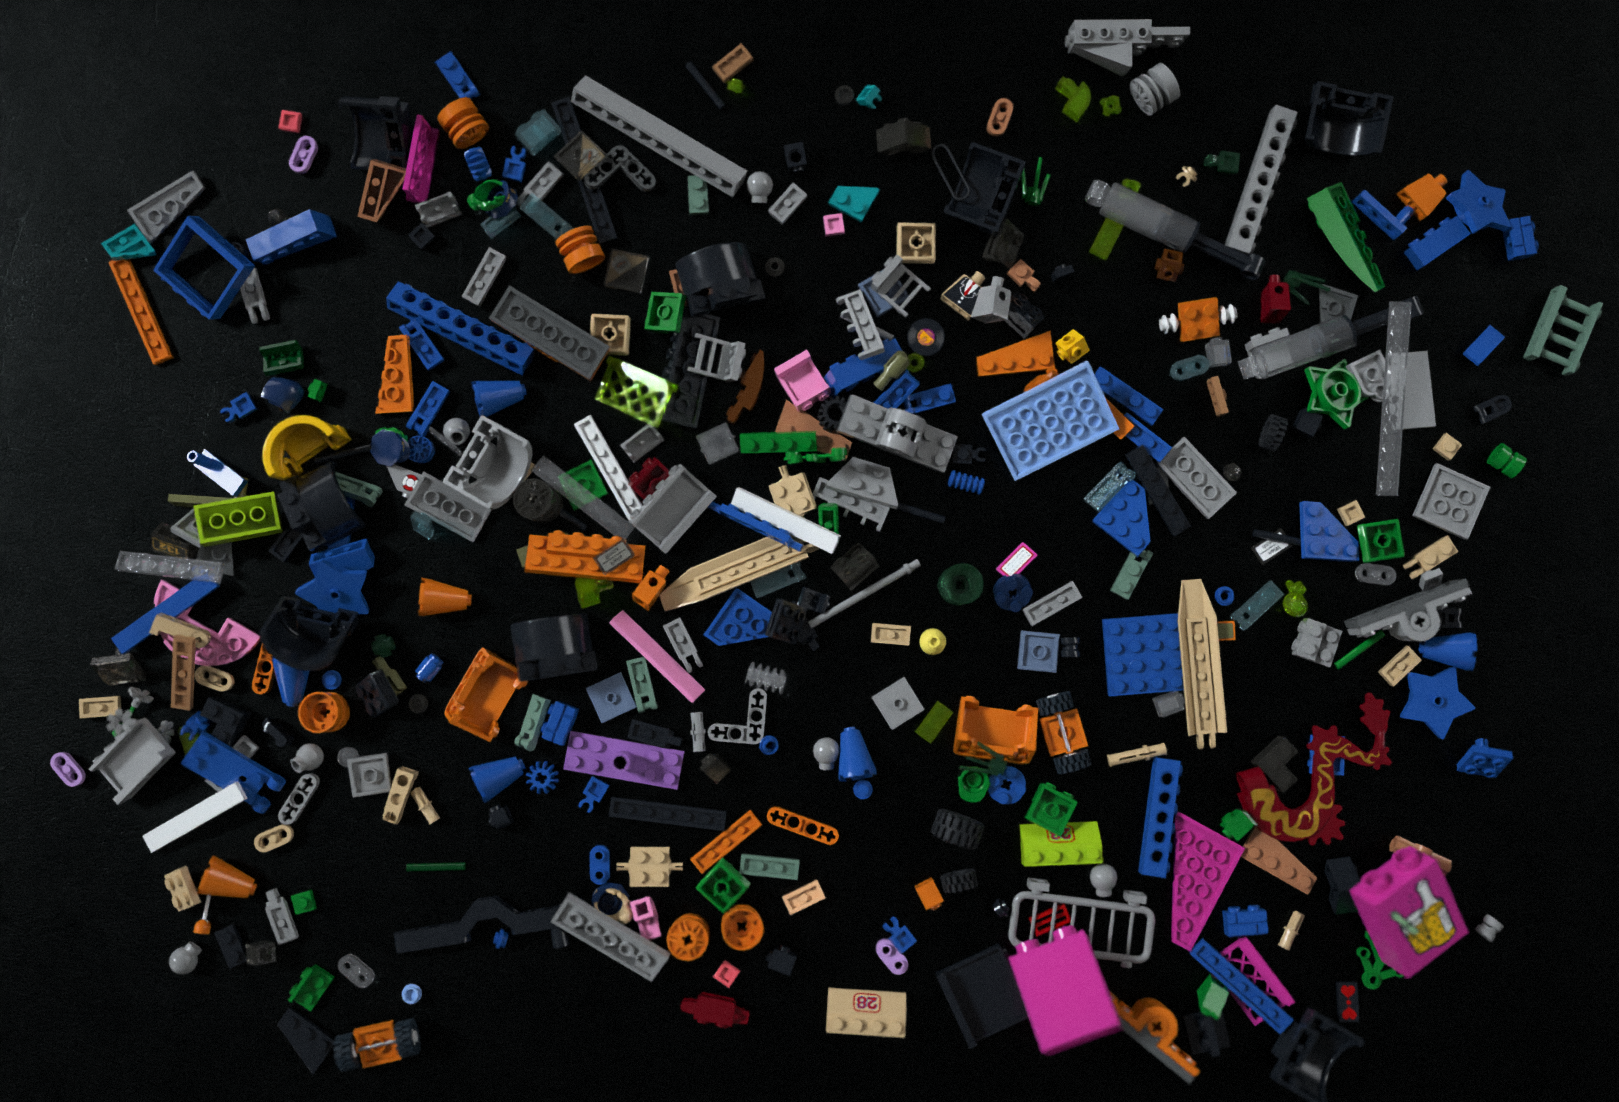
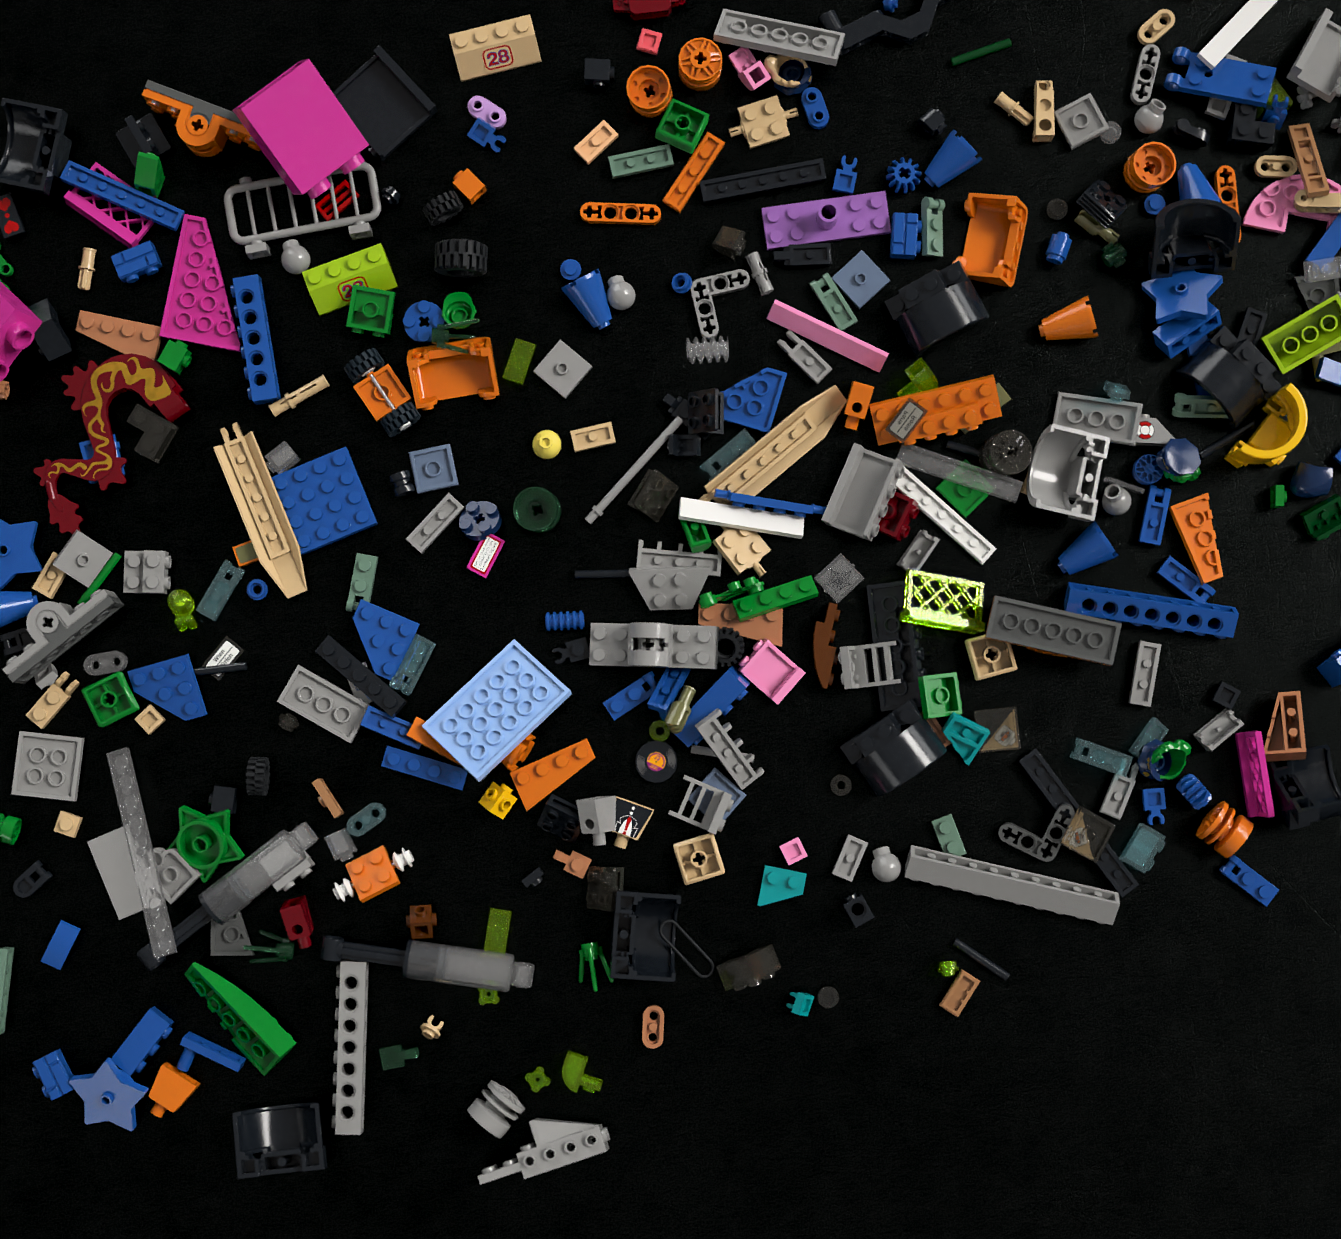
camera: 160 degrees right, 0 degrees up
orange wheel [555,225,605,274] -> none
none -> light grey plate [52,529,113,588]
none -> teal wing [942,712,990,765]

